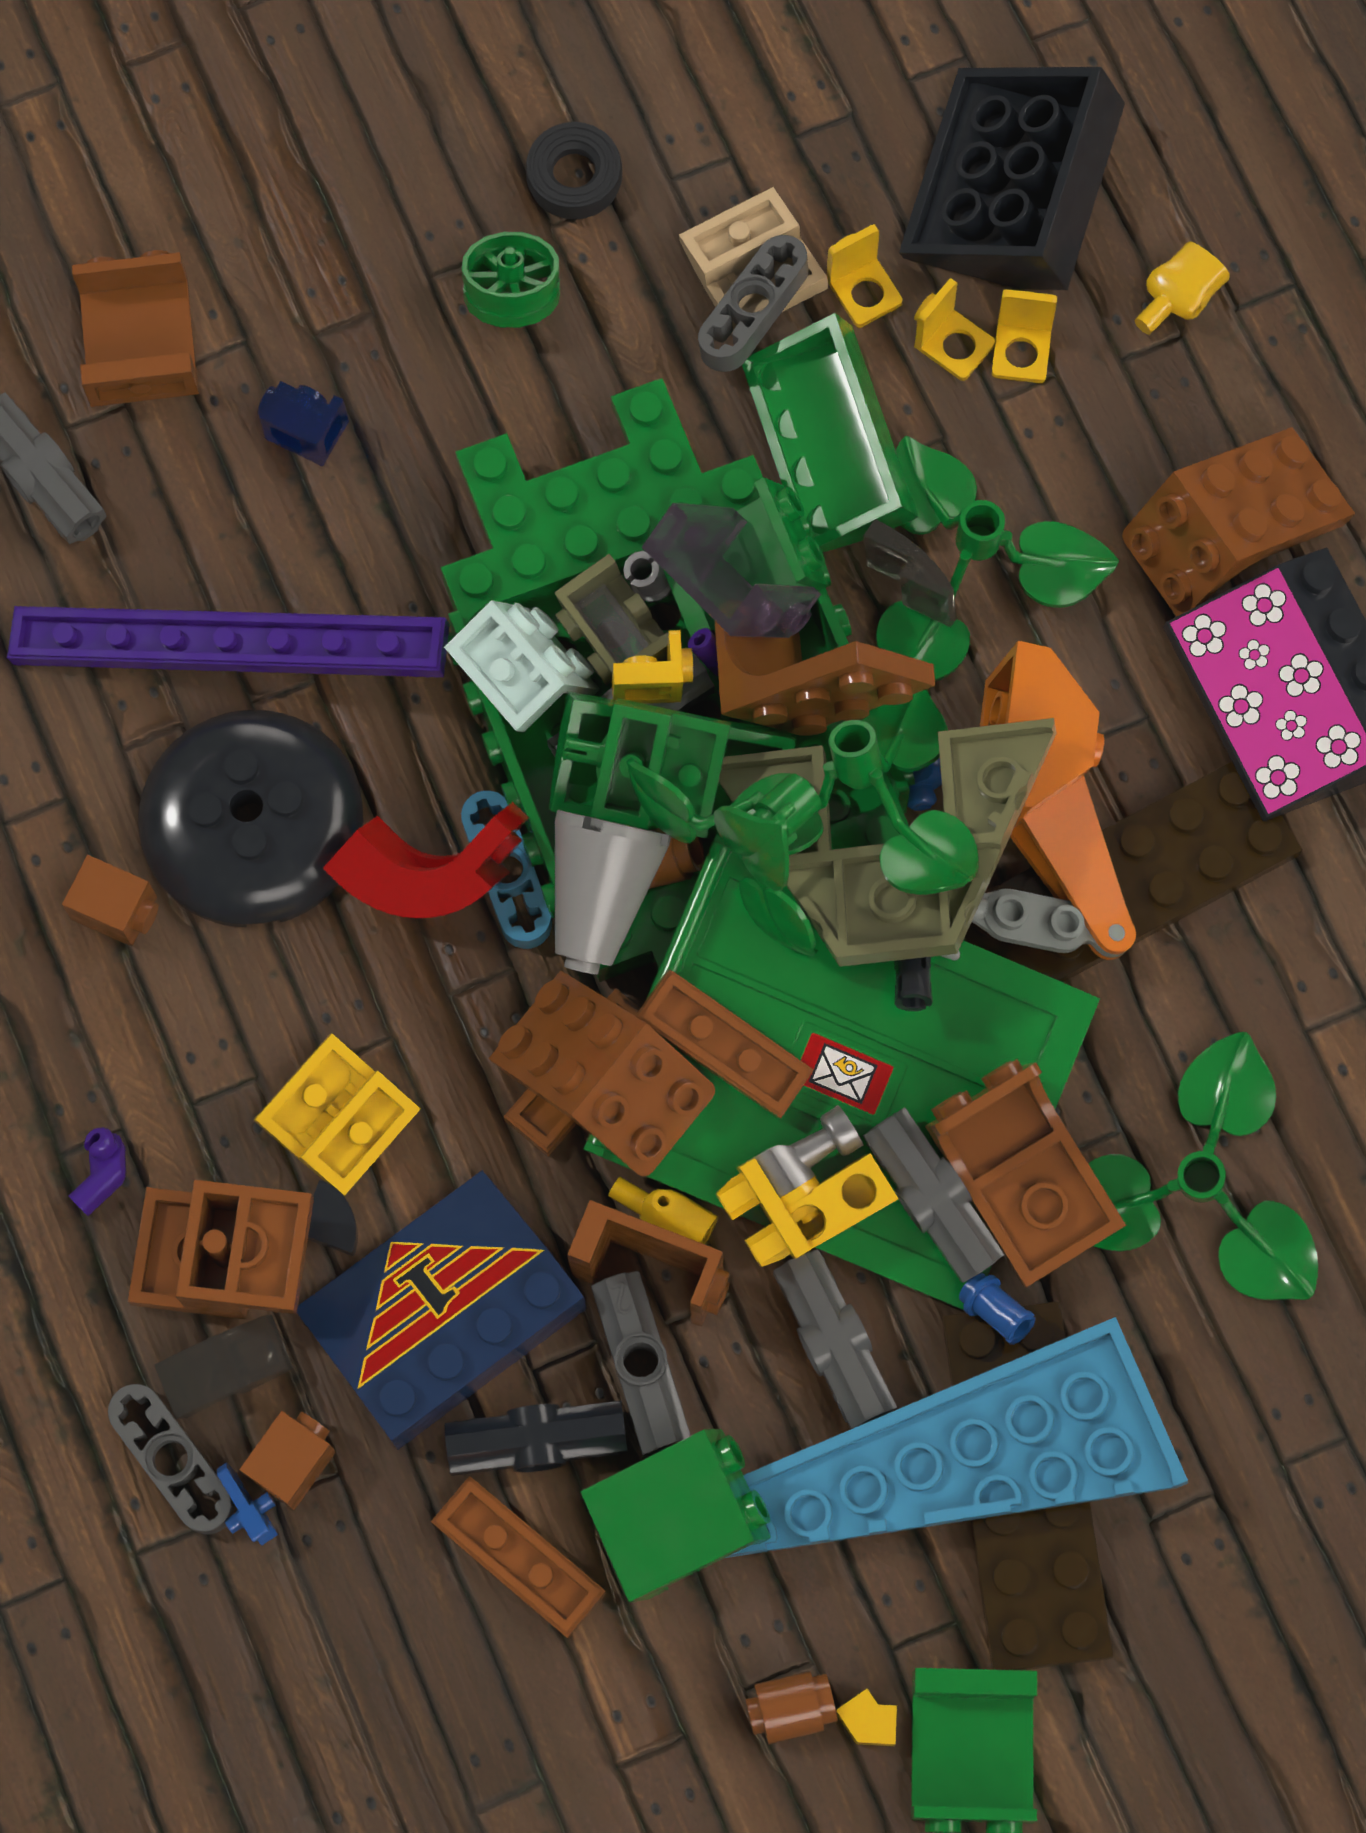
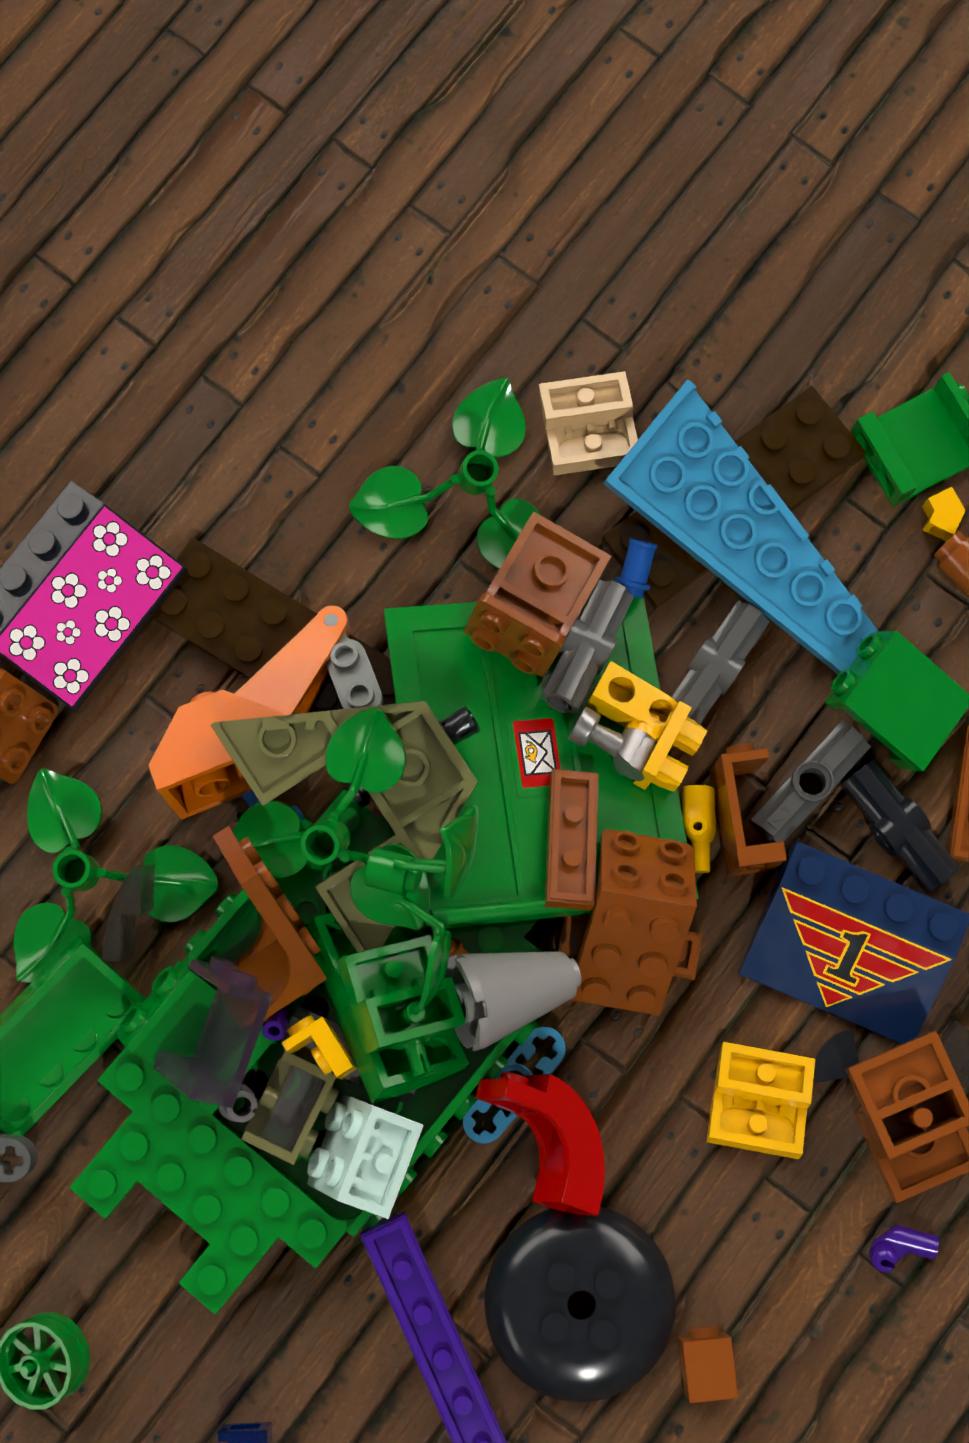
camera: 125 degrees left, 5 degrees up
none -> tan slope [539,371,638,475]

